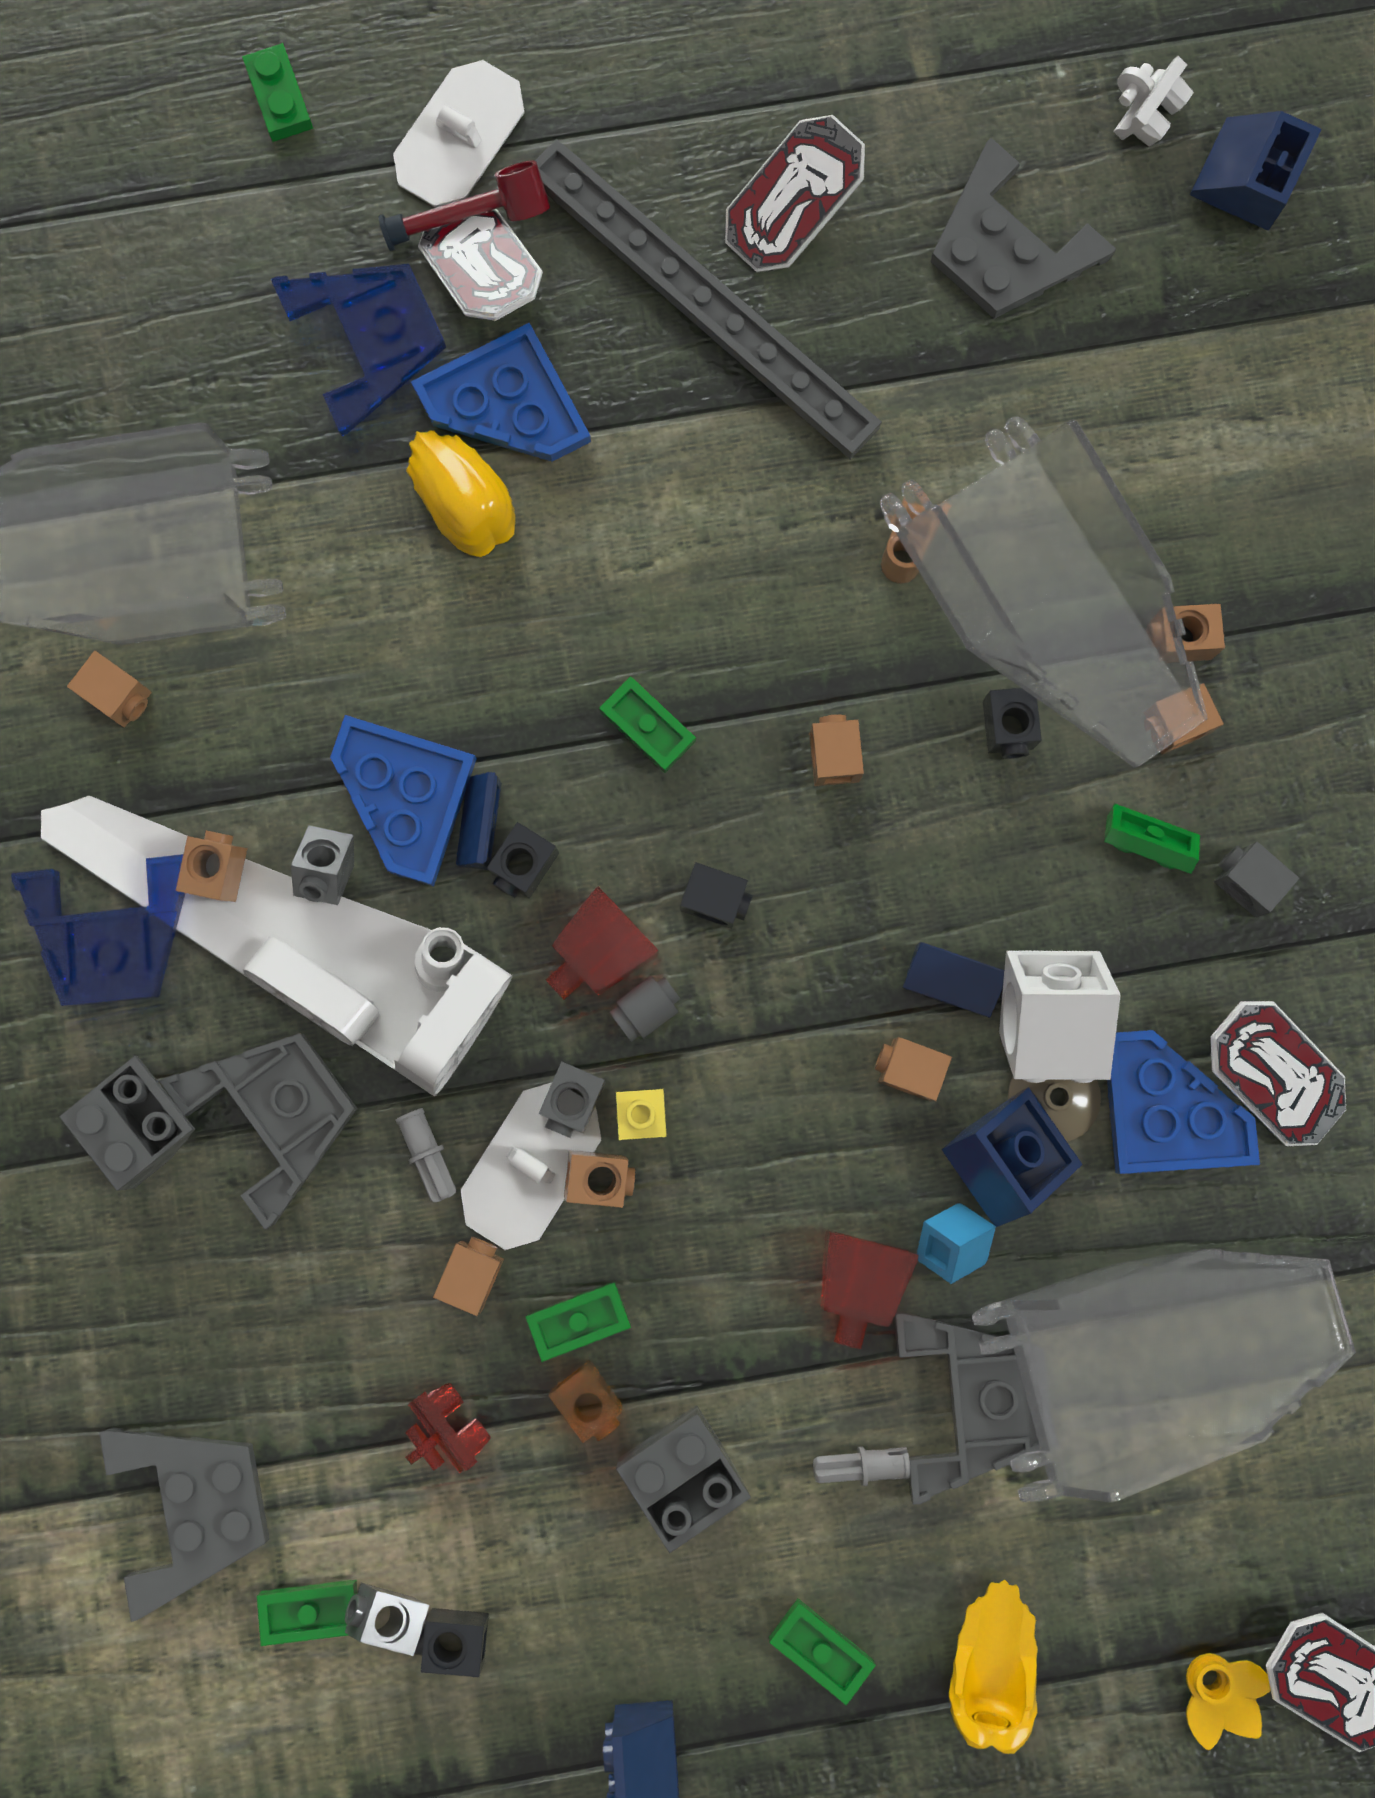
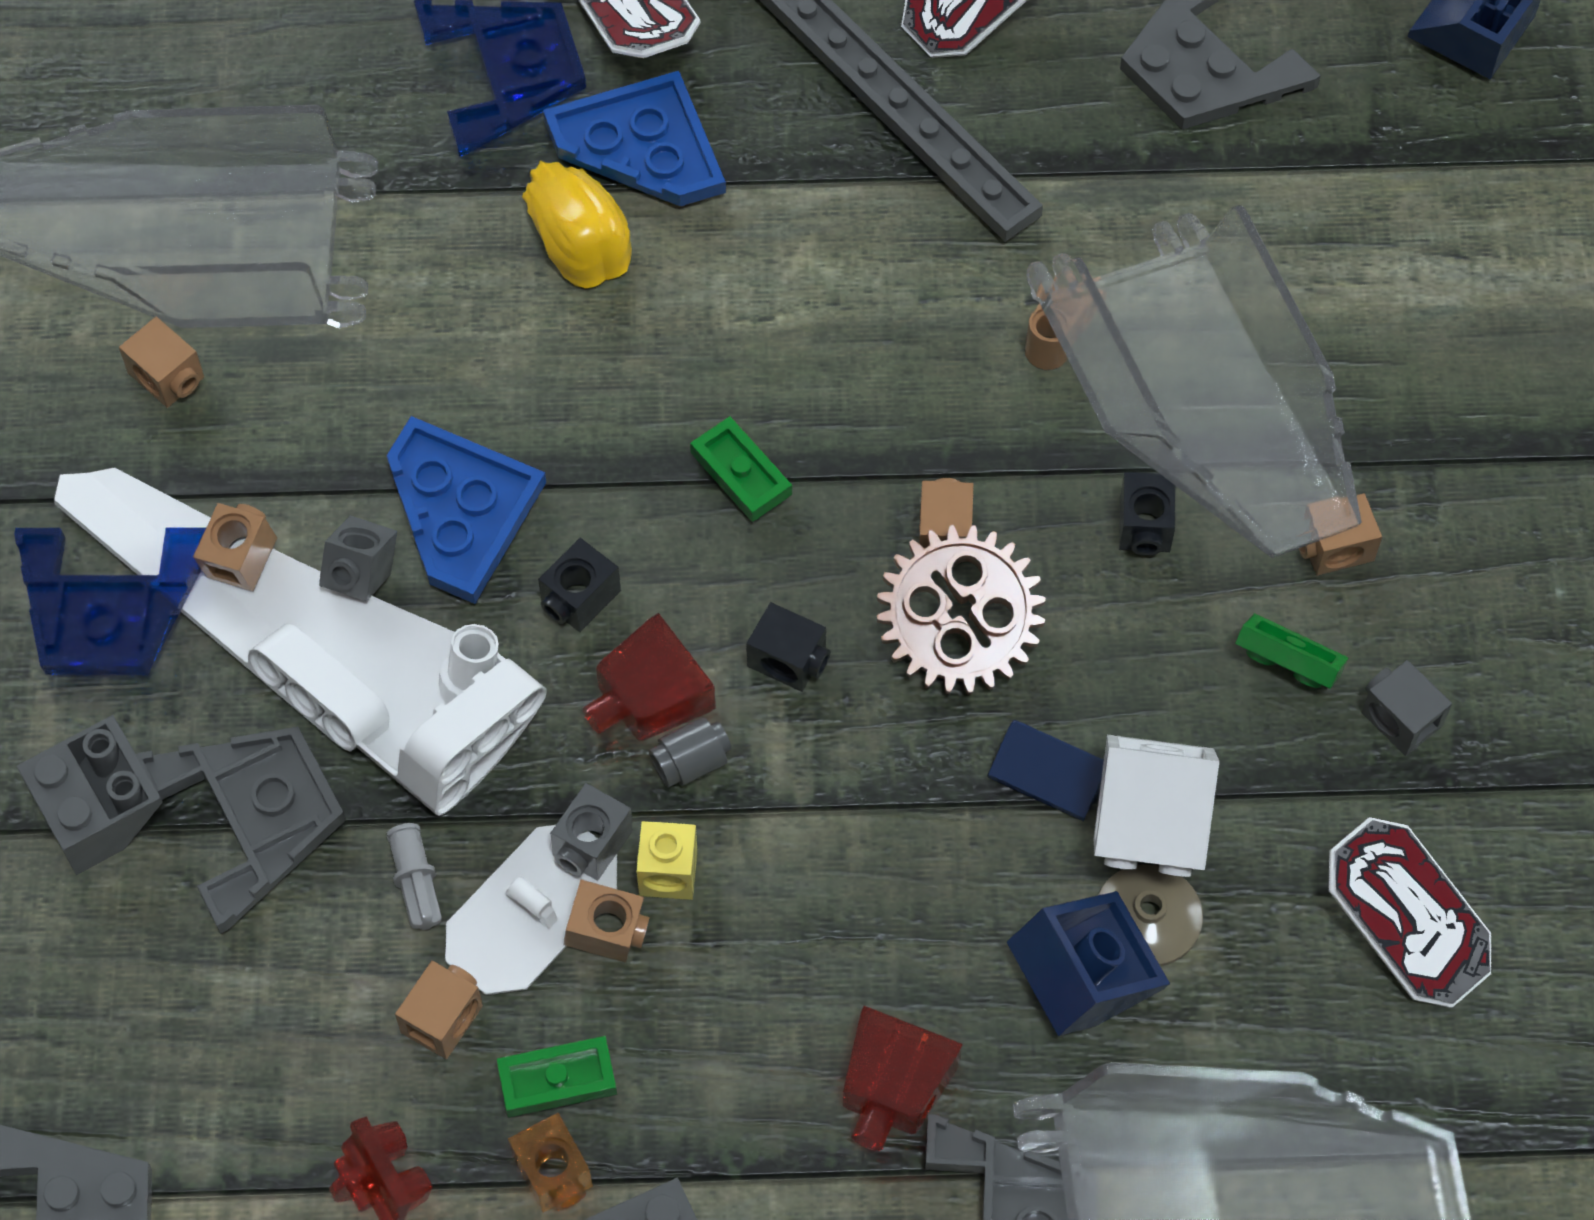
camera: 10 degrees right, 20 degrees down
dark blue slope [456,772,502,870] -> none
medium nougat brick [875,1037,952,1102] -> none
dark azure panel [915,1203,996,1284] -> none
blue plate [1107,1030,1260,1174] -> none
medium nougat brick [1149,604,1225,663] -> none
none -> gear [876,525,1046,695]

